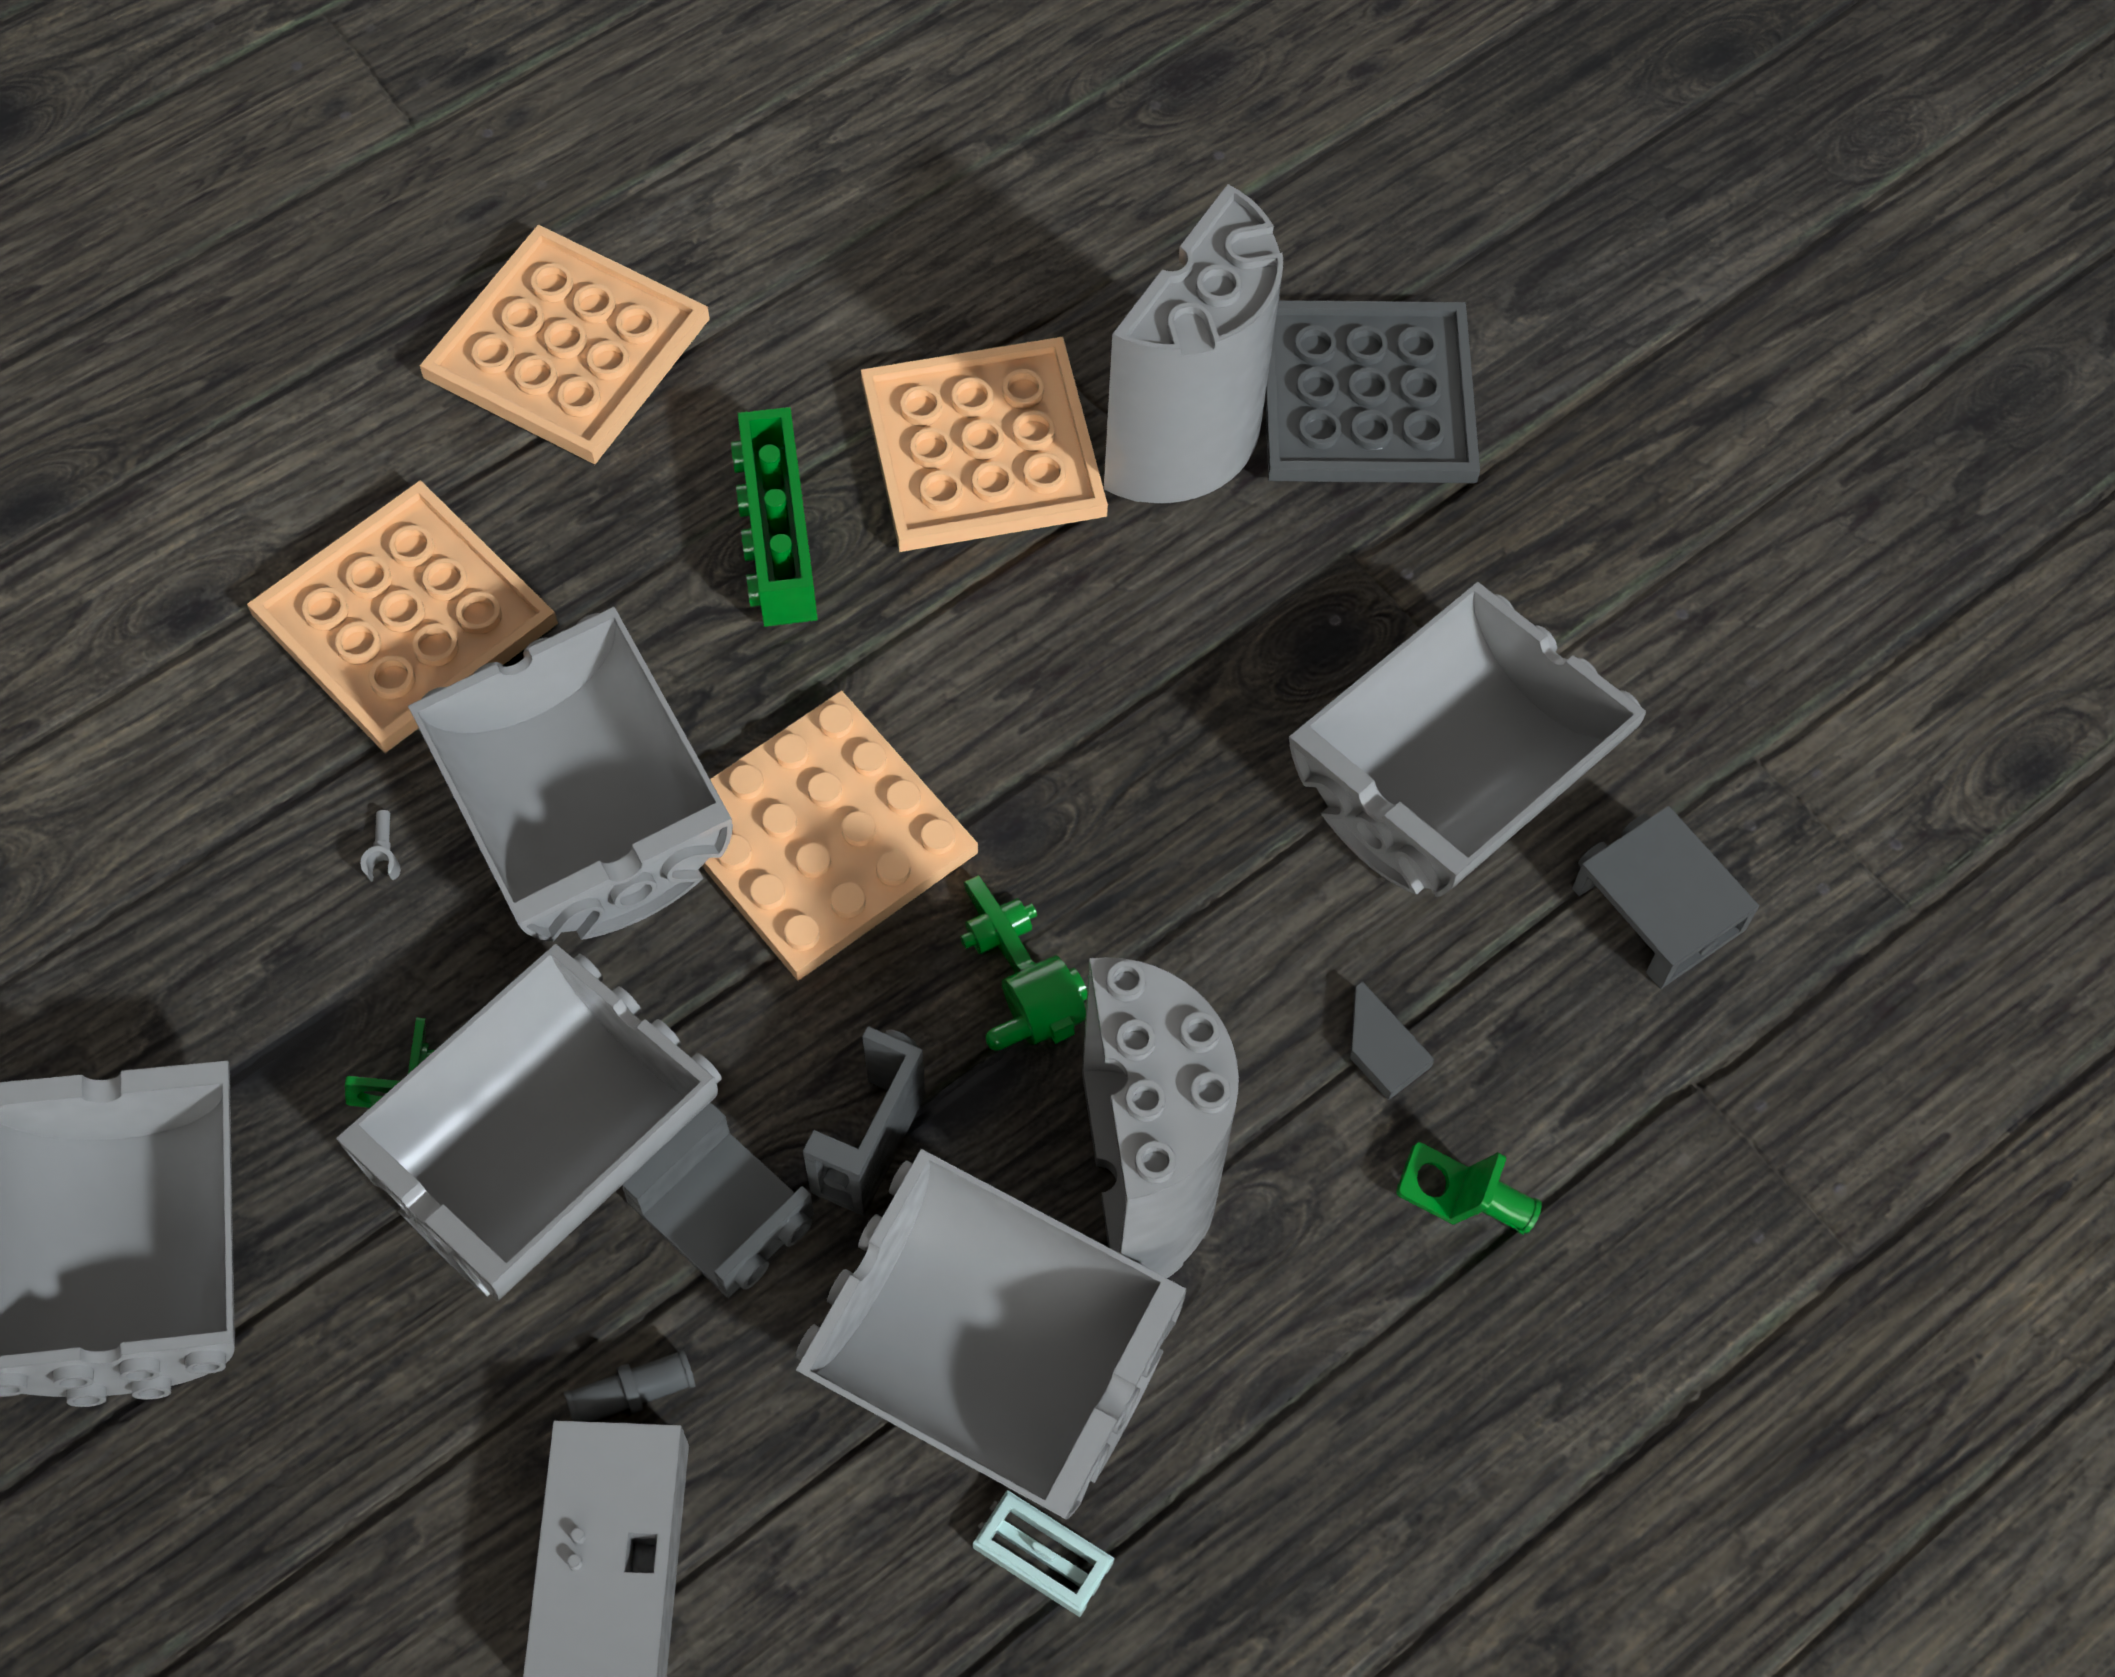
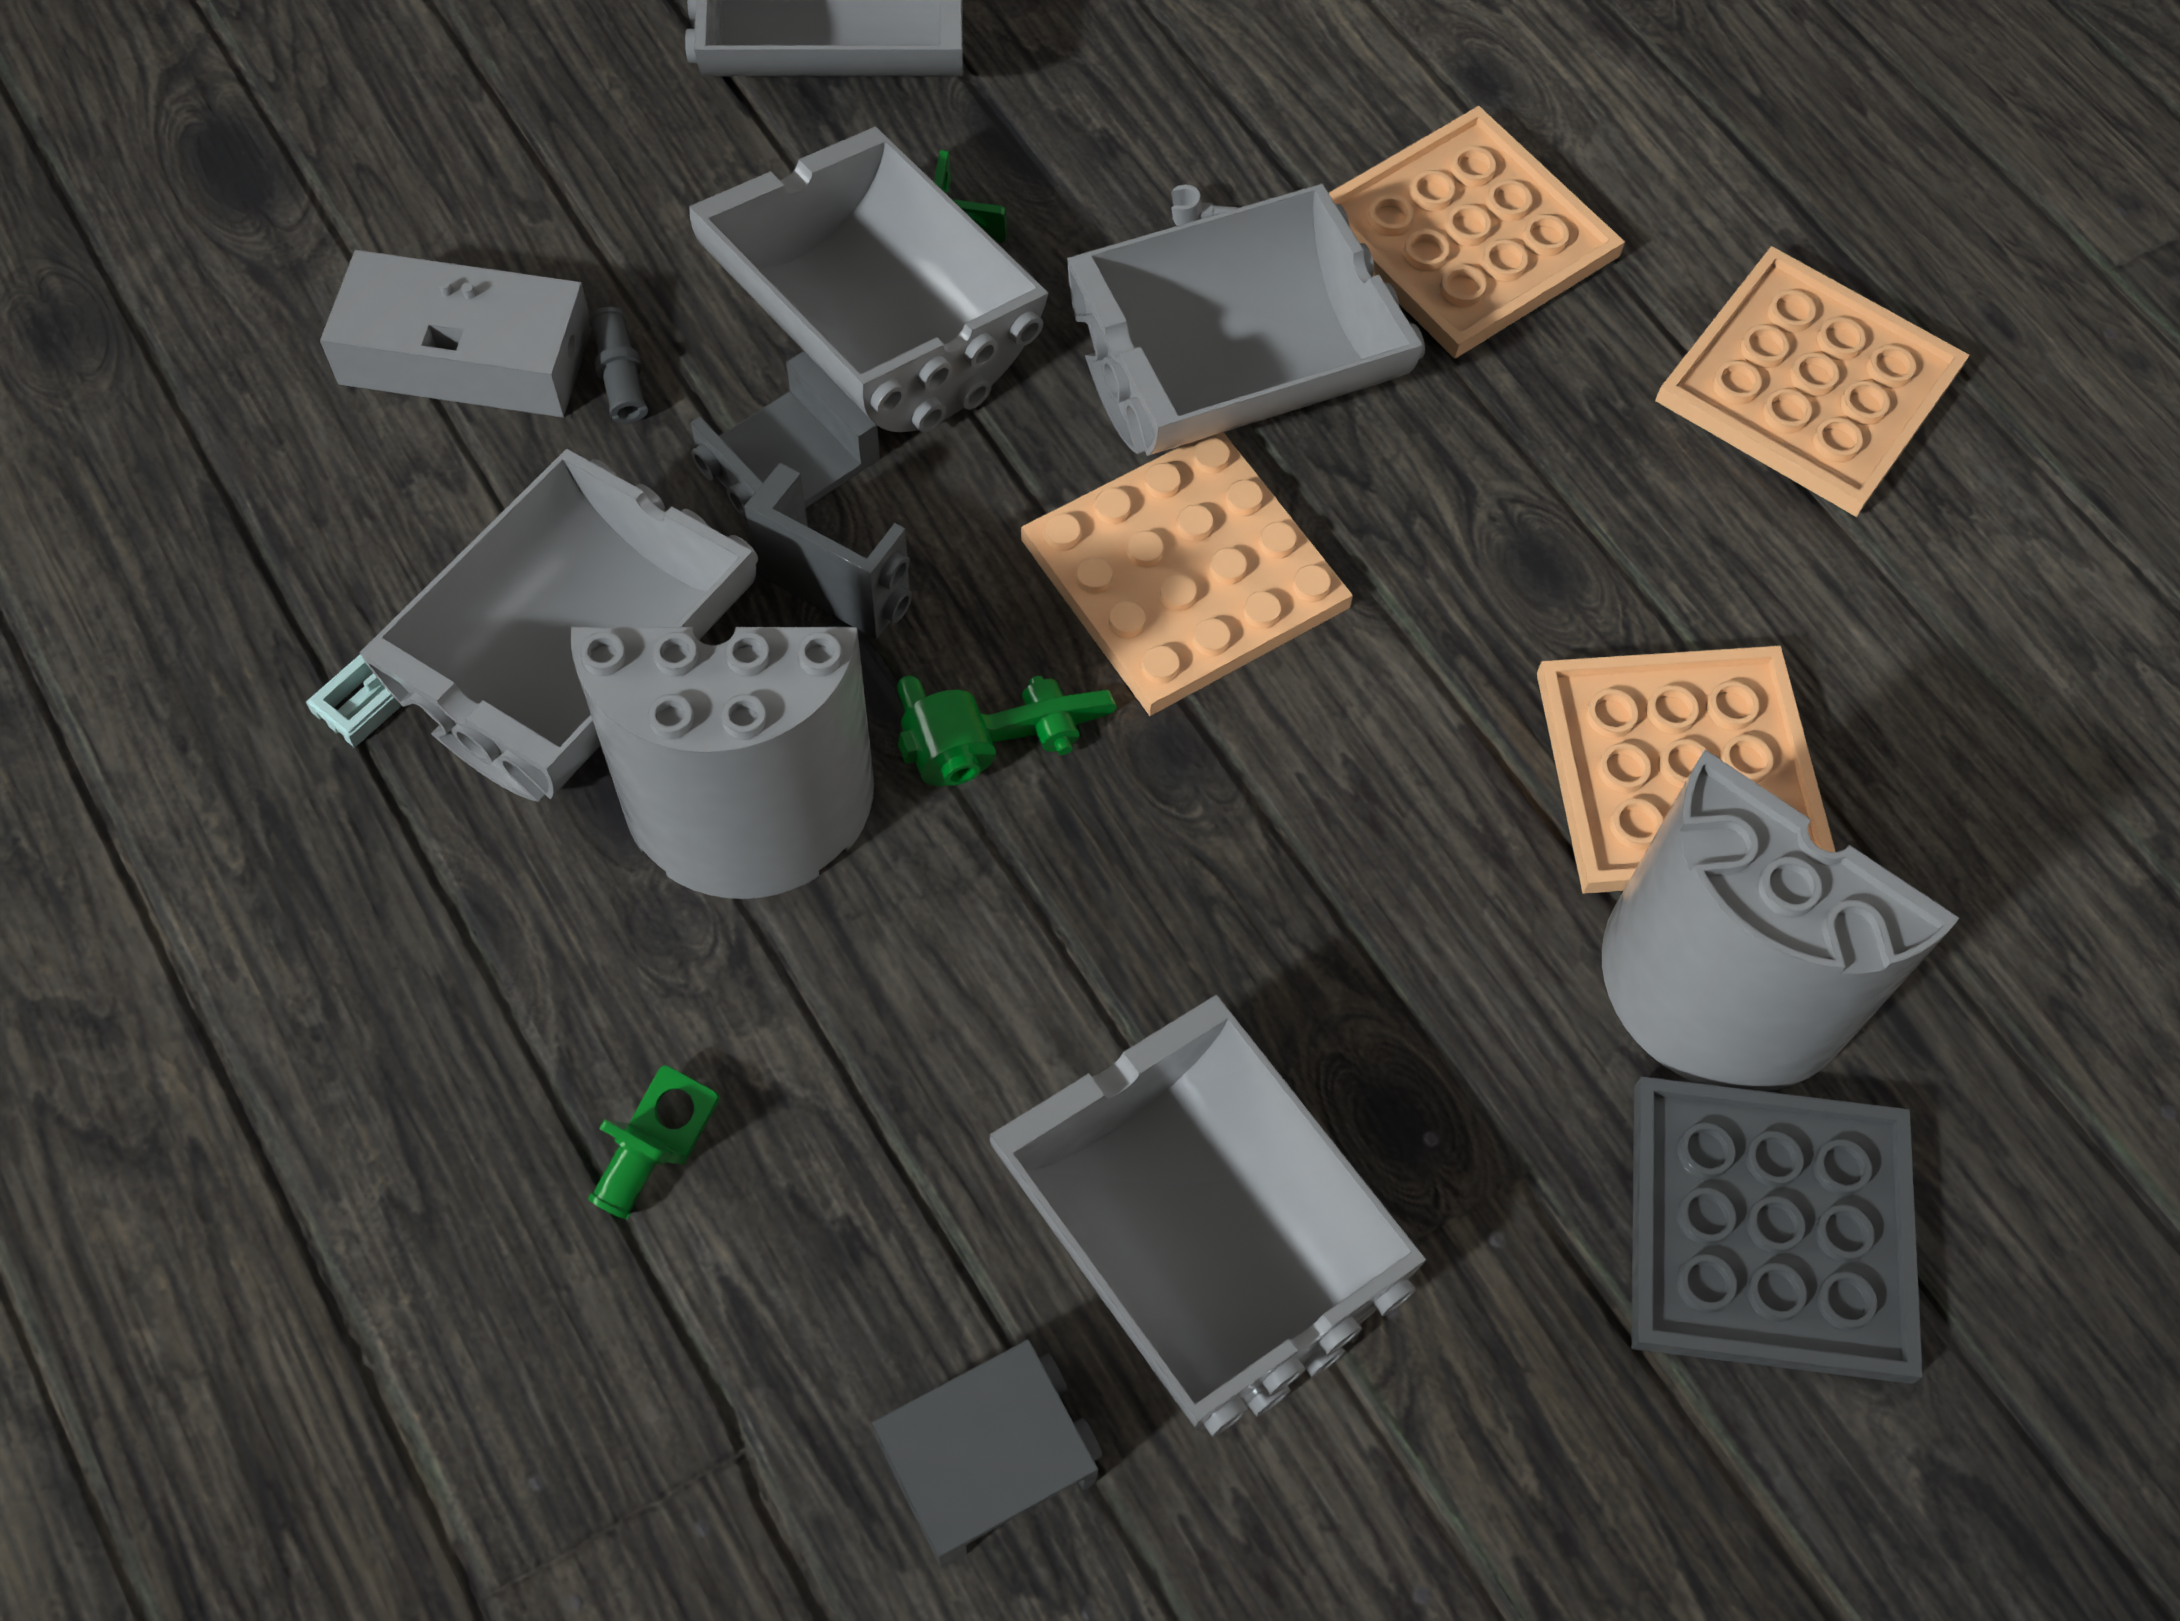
camera: 95 degrees right, 0 degrees up
green brick [731,407,818,627] -> none
dark grey tile [1350,982,1434,1100] -> none

